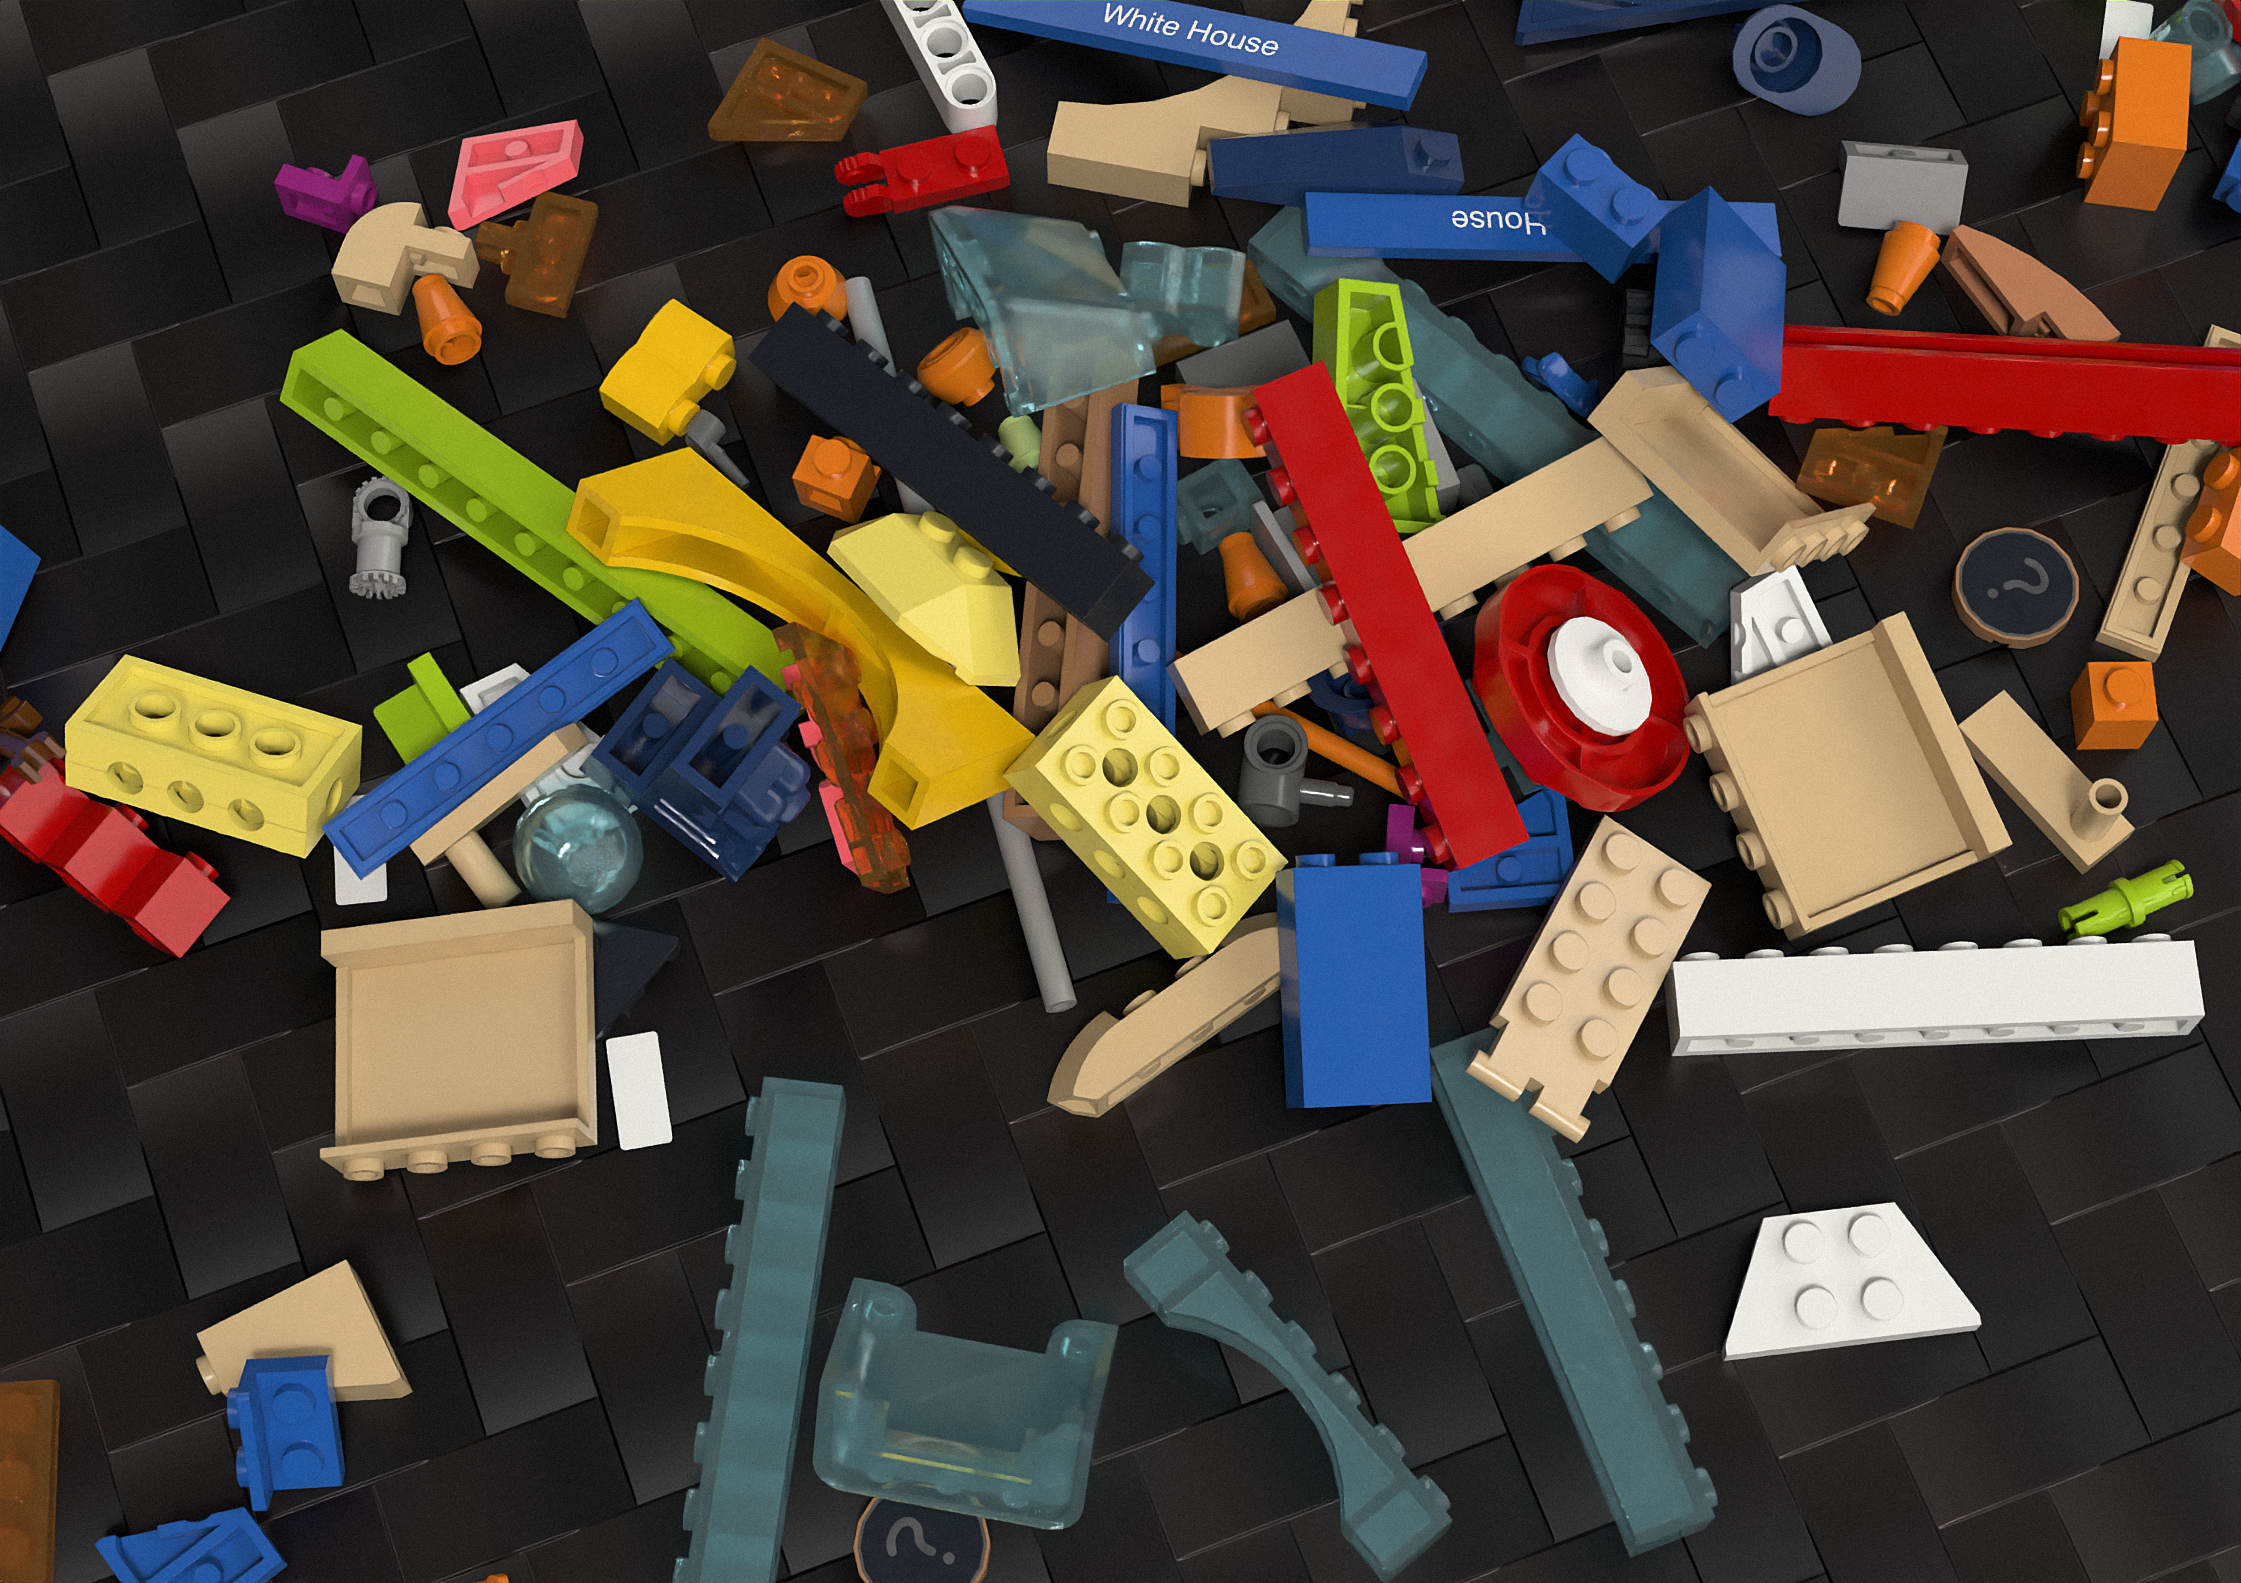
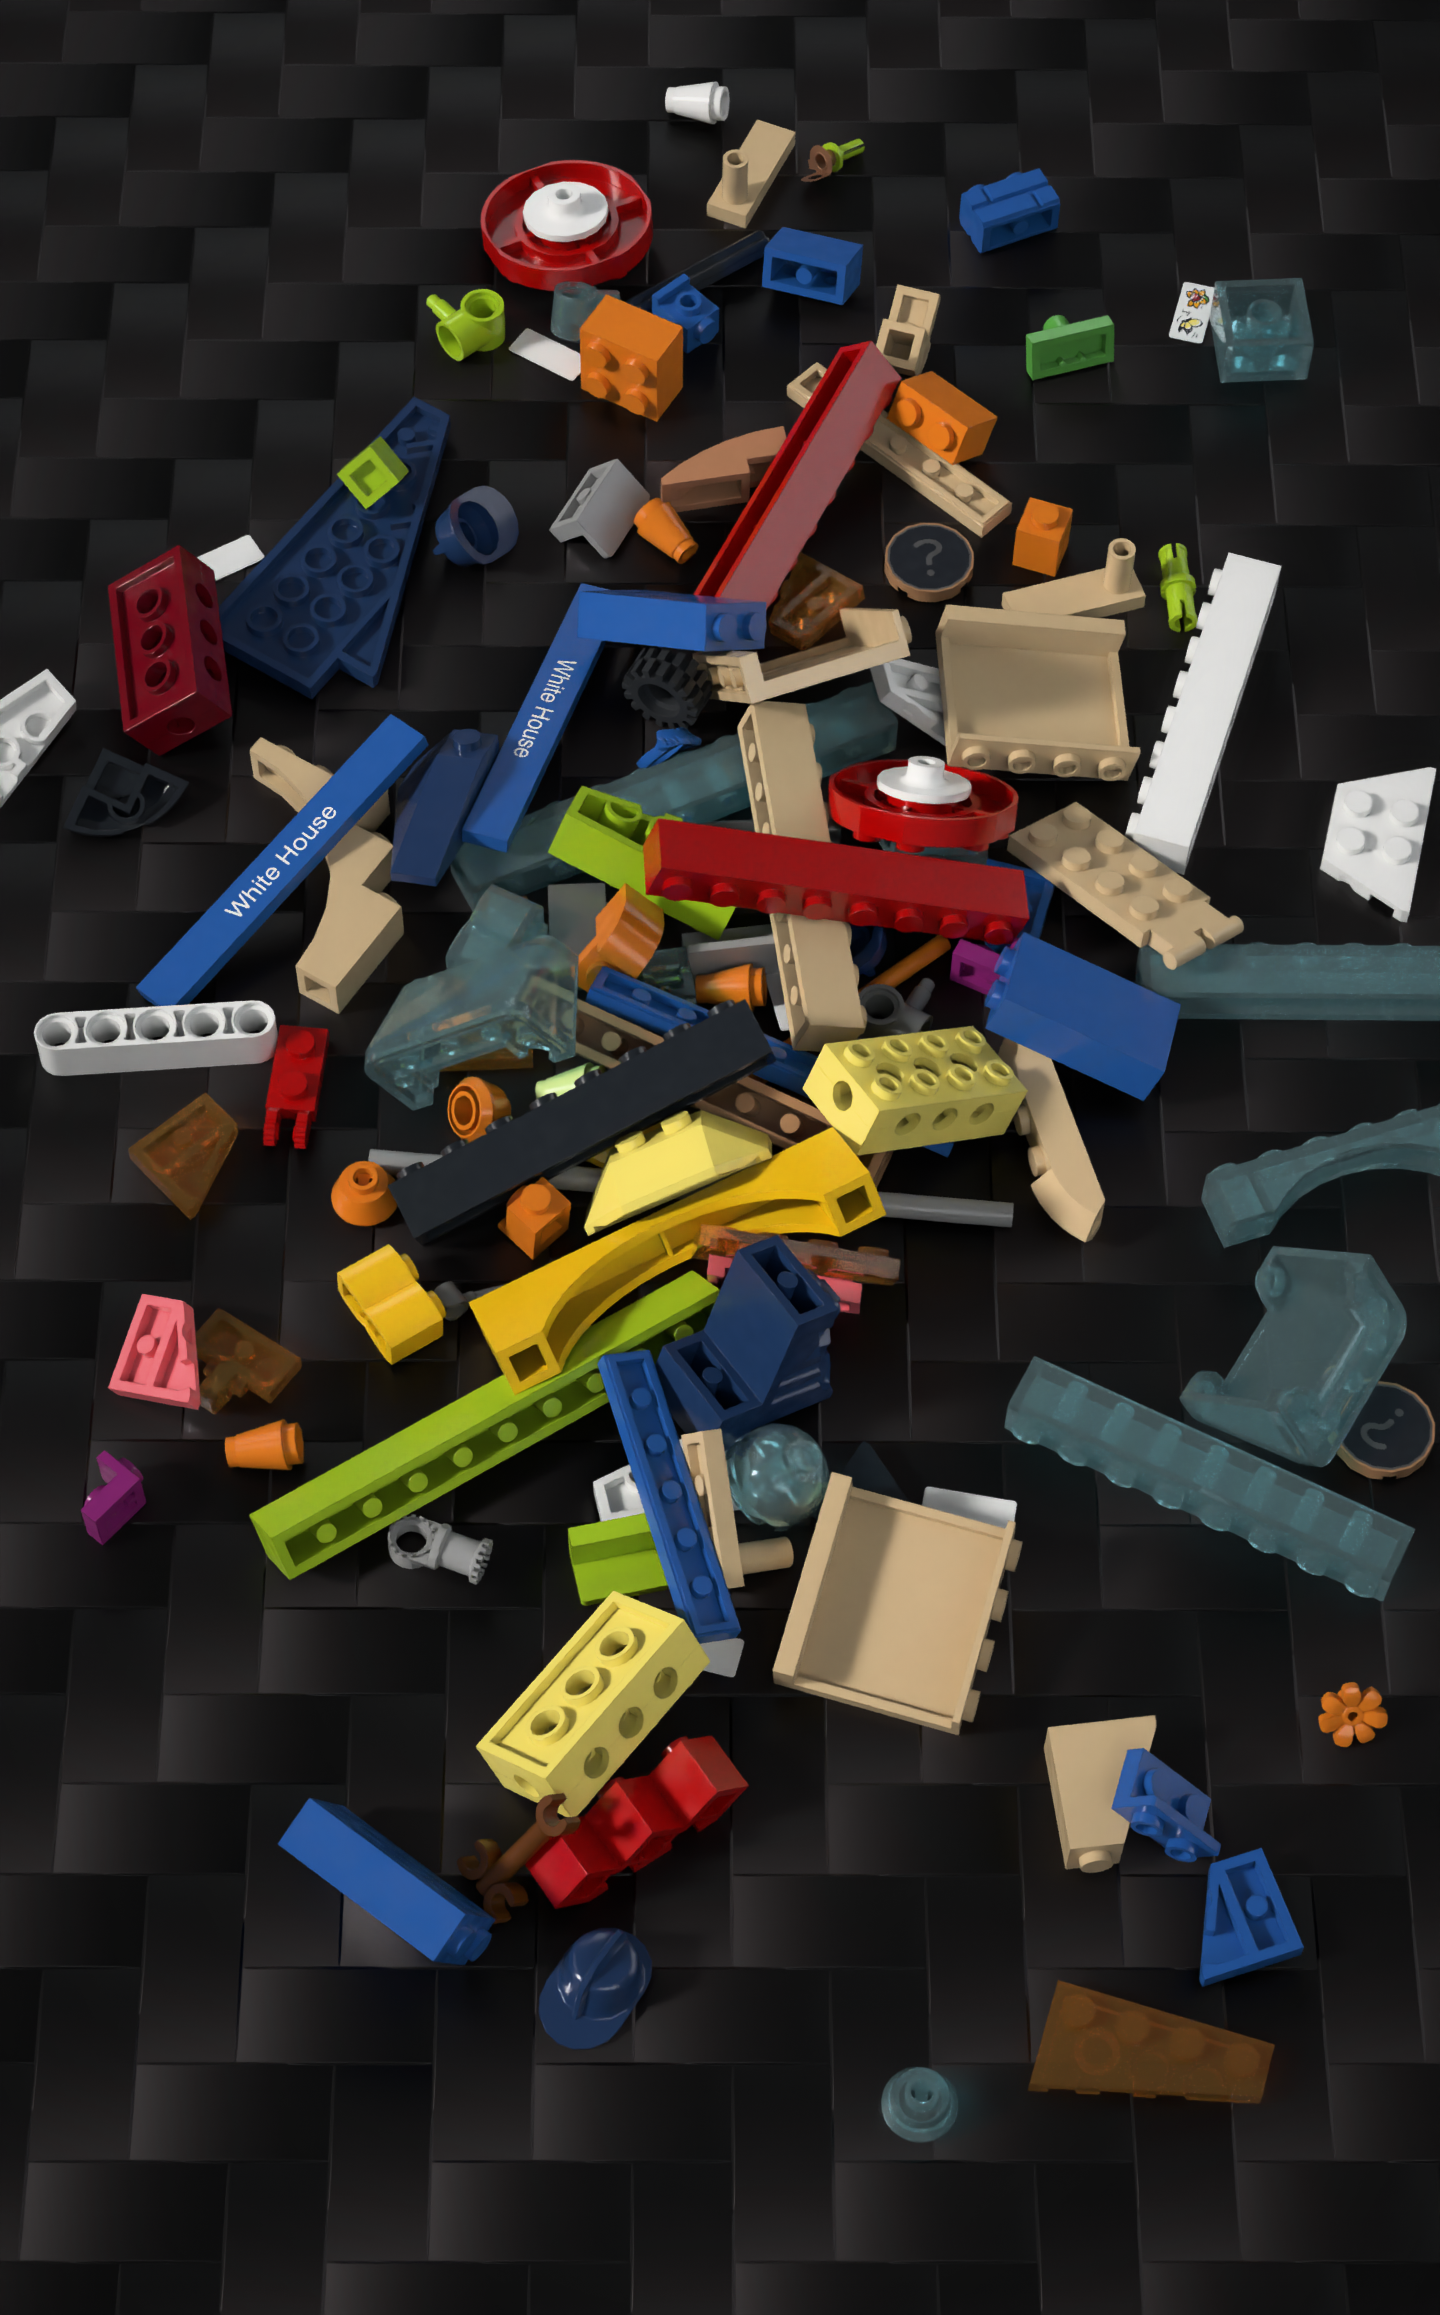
camera: 70 degrees left, 10 degrees down
tan brick [331,202,480,316] -> none
blue brick [1521,133,1670,284] -> none

